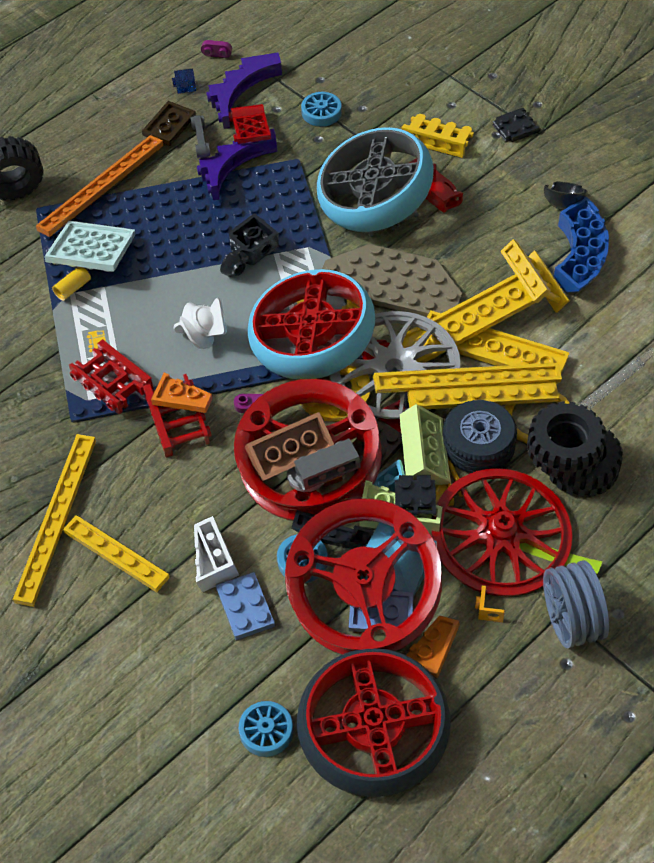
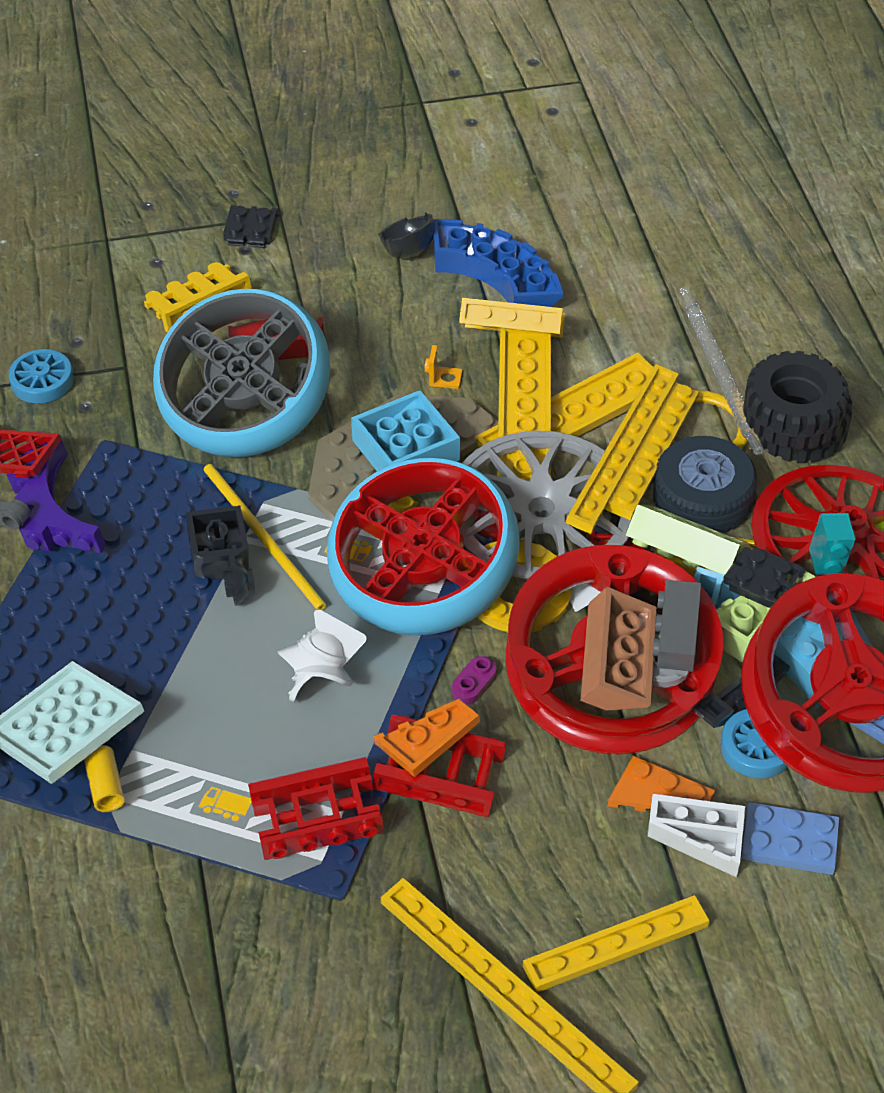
camera: 60 degrees left, 5 degrees down
none -> yellow piece [204,464,326,610]
none -> medium azure slope [351,390,460,471]
none -> light orange bracket [425,345,462,389]
none -> orange wing [607,756,715,812]
none -> teal brick [809,513,855,575]

